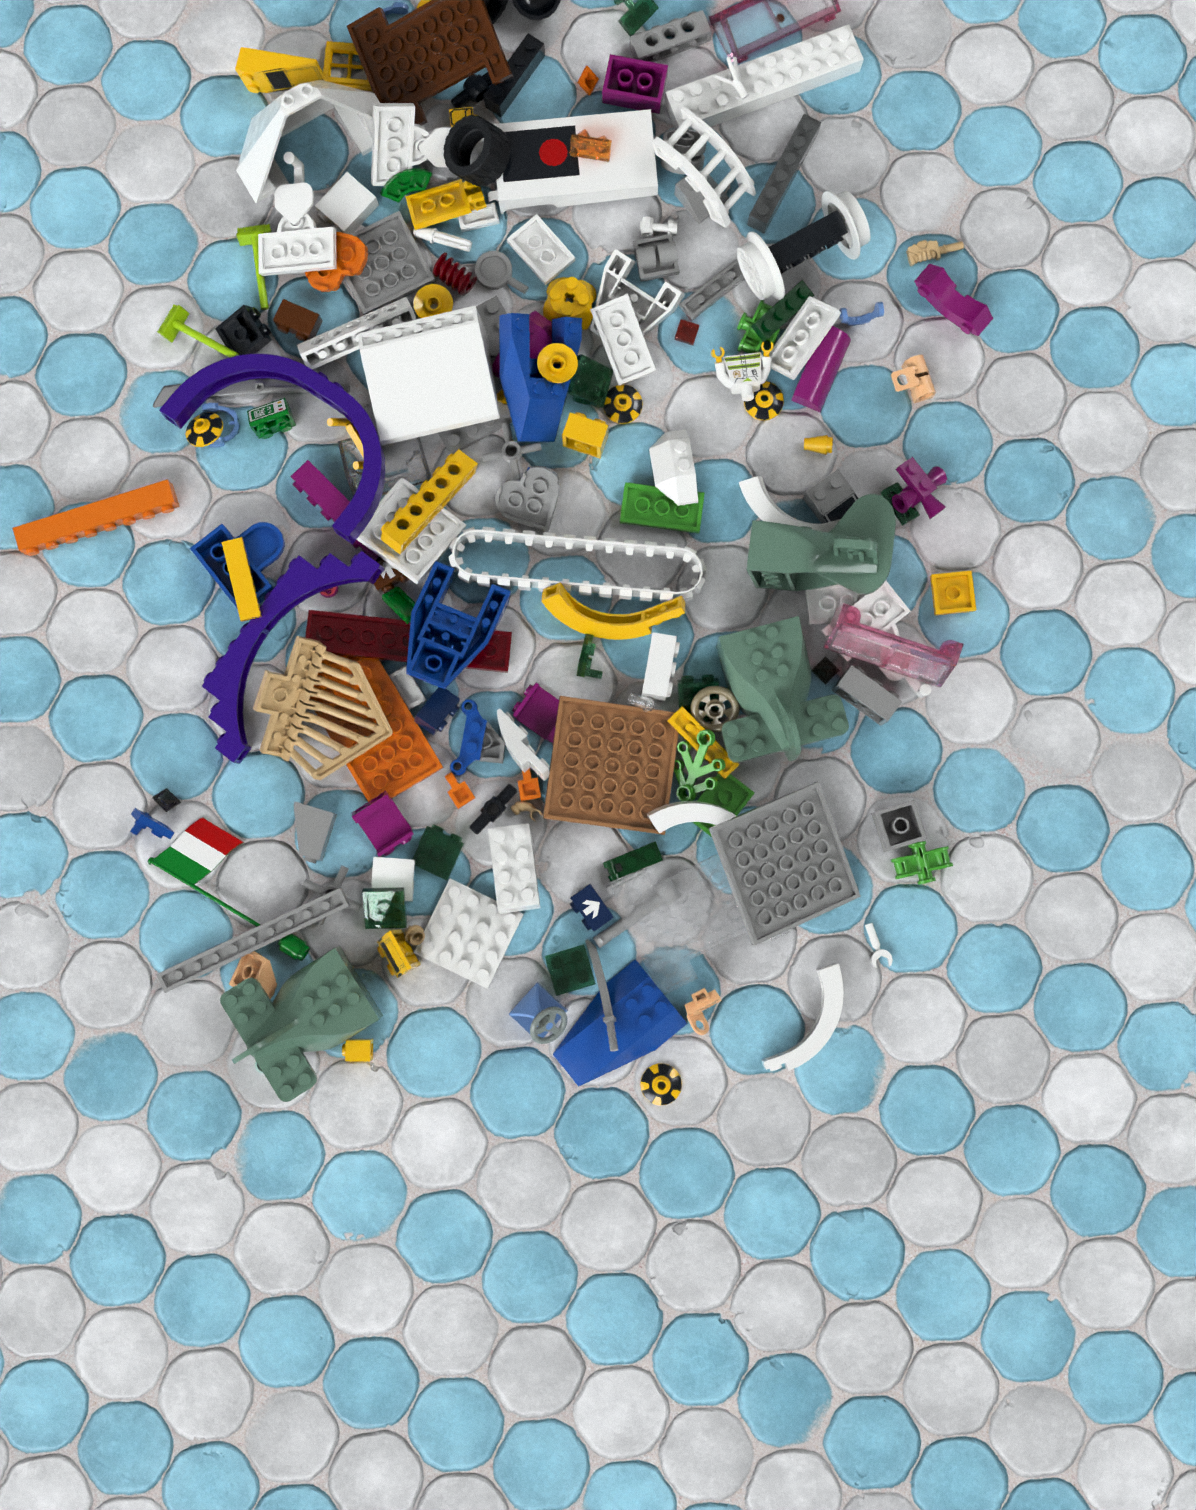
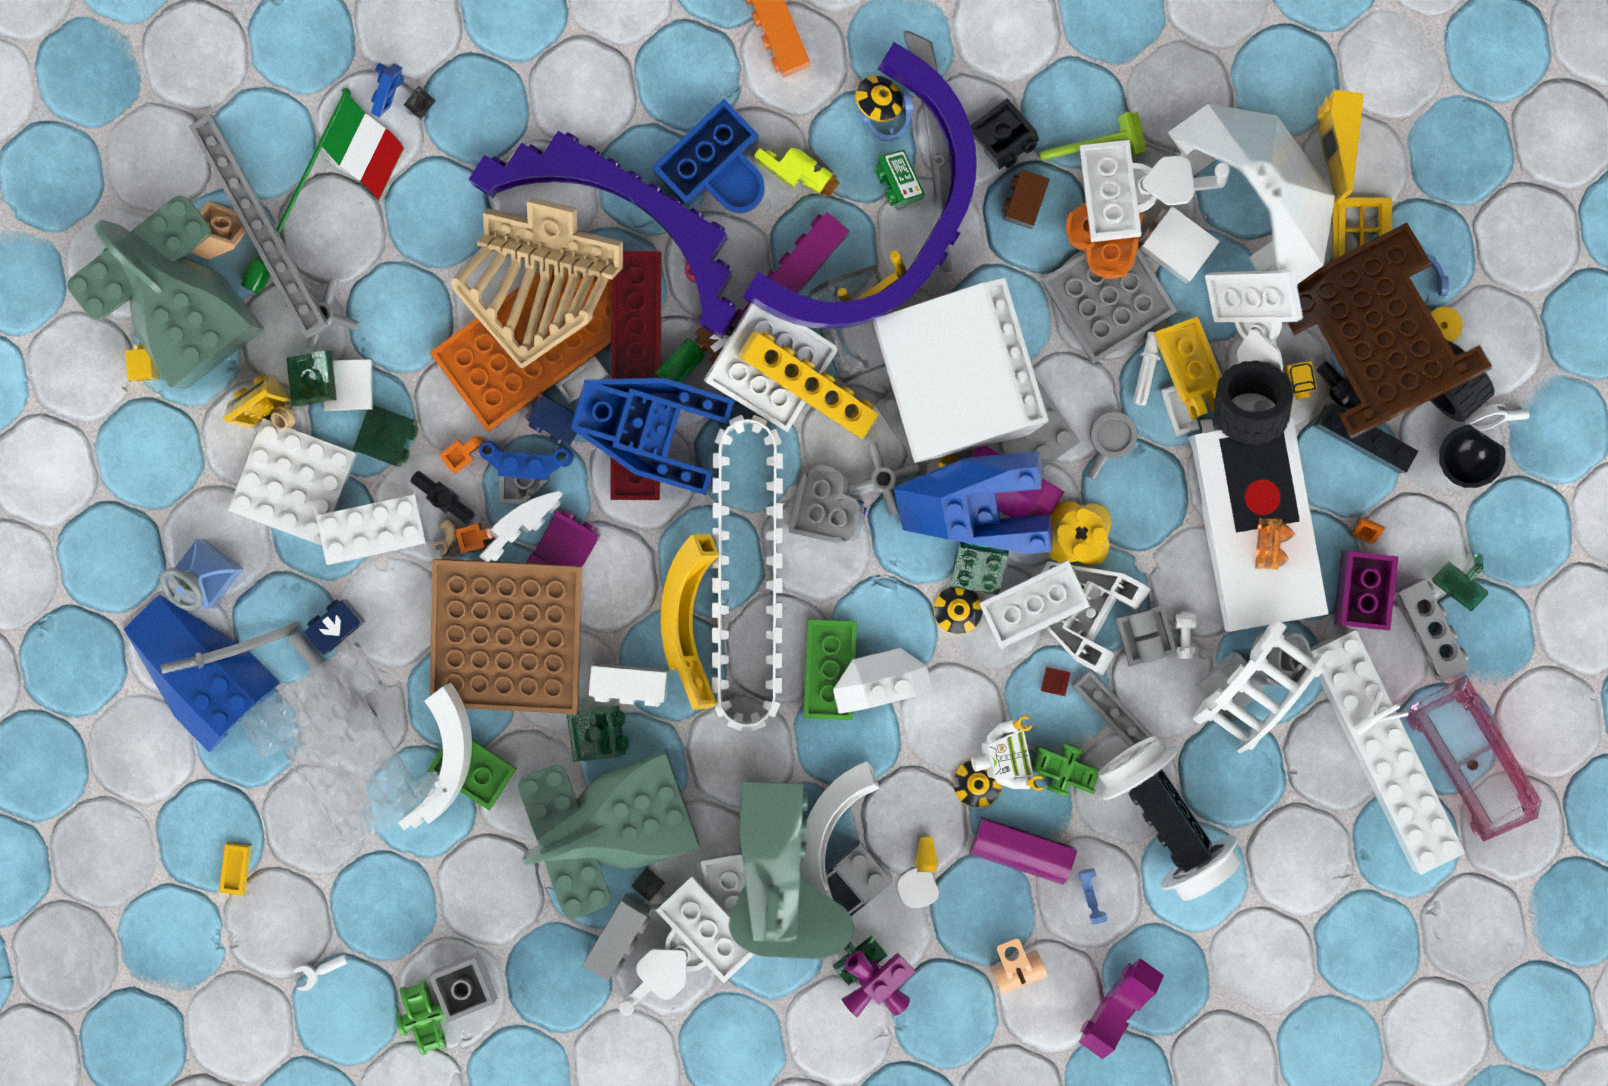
camera: 85 degrees right, 5 degrees up
lime piece [157,304,239,357] -> none
yellow tile [222,537,262,622] -> none
light grey slope [293,802,337,864] -> none
white brick [297,297,416,370] -> none
magenta panel [351,791,414,857] -> none
green tile [380,168,433,203] -> none
yellow dish [413,284,453,319] -> none
dark red piece [433,252,477,296] -> none
white plate [507,214,576,286] -> none
yellow dish [537,343,578,383] -> none
clear green plate [545,944,596,996] -> none
yellow brick [562,412,609,459] -> none
clear green plate [576,634,603,679] -> none
dark green plate [603,841,663,882] -> none
clear pin [628,692,656,712] -> none
dish [640,1063,682,1105] -> none
yellow tile [667,706,740,779] -> none
bright green plant [674,729,725,801] -> none
light nougat piece [684,988,722,1035] -> none
dark tan plate [690,686,740,732] -> none
light grey plate [709,782,861,945] -> none
dark grey brick [747,114,822,234] -> none
dark green plate [751,280,815,342] -> none
white arch [762,963,844,1071] -> none
white plate [769,296,841,380] -> none
windscreen [823,603,964,687] -> none
tan piece [906,240,964,267] -> none
yellow plate [930,570,976,616] -> none
none -> yellow tile [219,842,252,895]
none -> neon yellow plate [754,147,840,198]
none -> white sticker [897,868,939,908]

